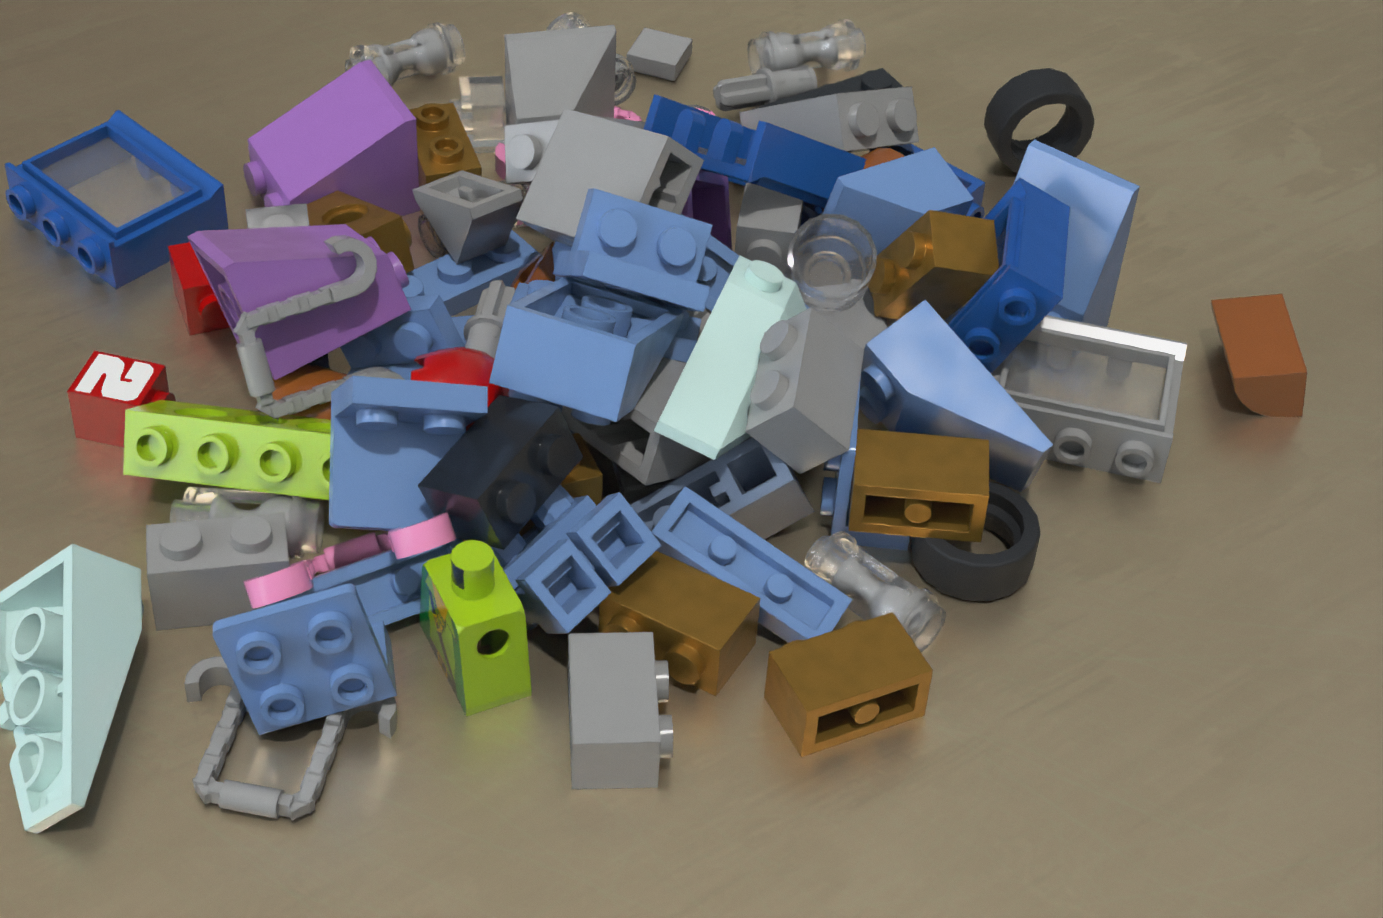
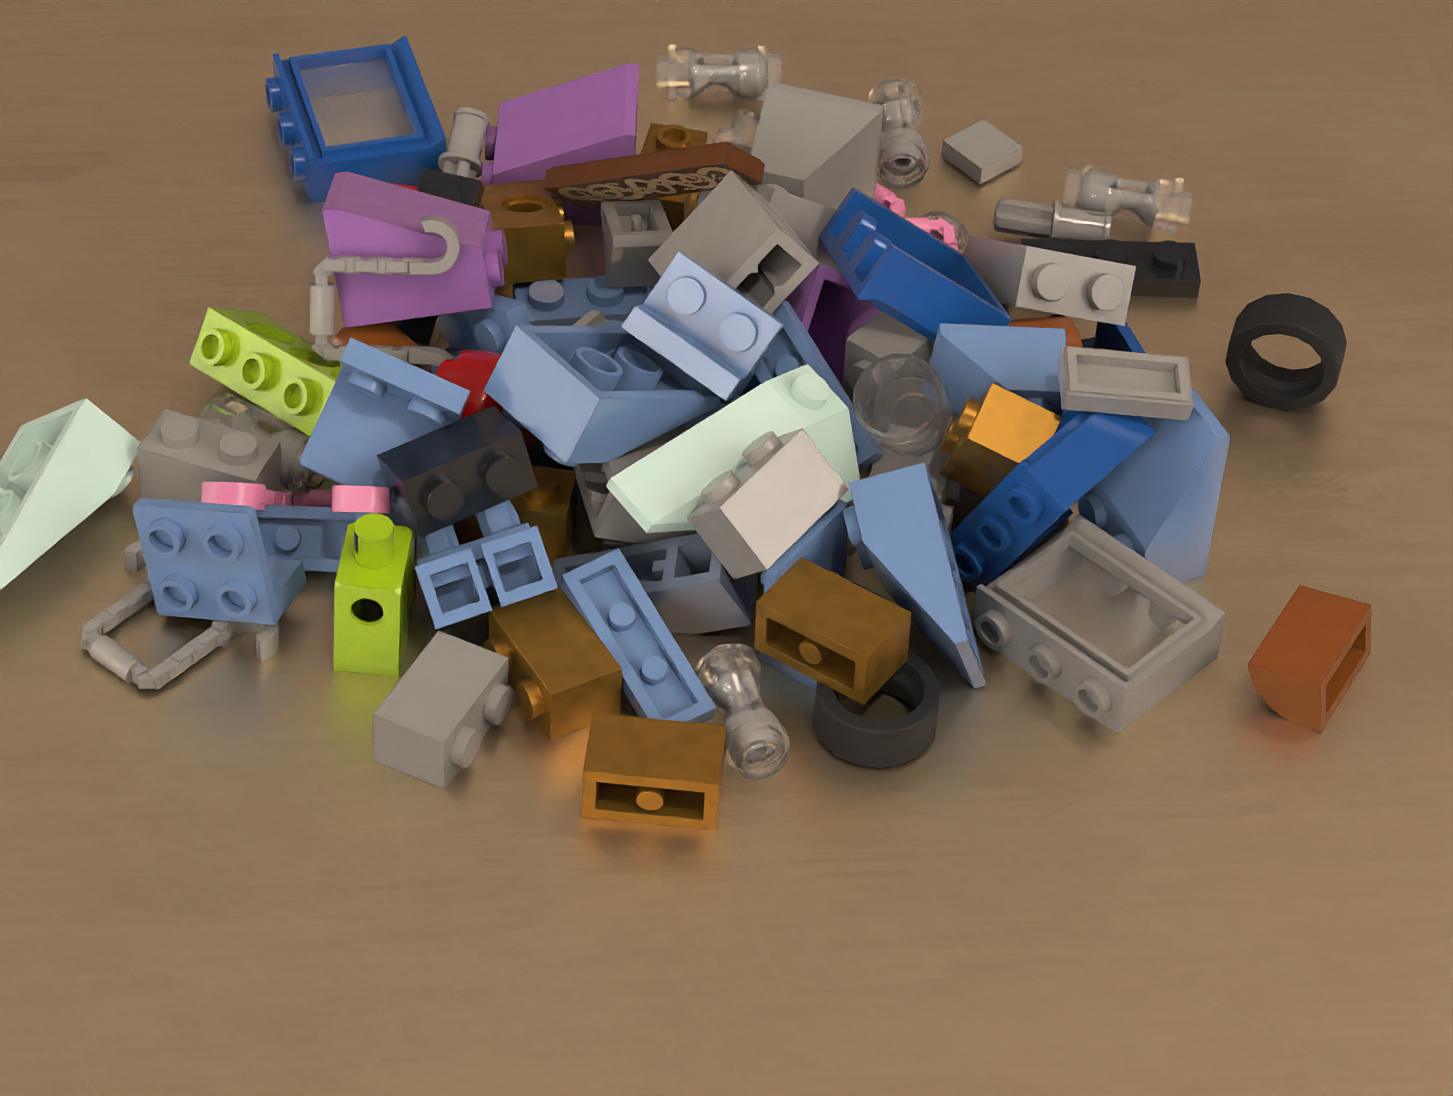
camera: 30 degrees right, 0 degrees up
red brick [67,351,176,448] -> none
none -> light grey axle [438,107,490,179]
none -> reddish brown tile [543,142,765,208]
none -> light grey tile [1057,346,1194,421]

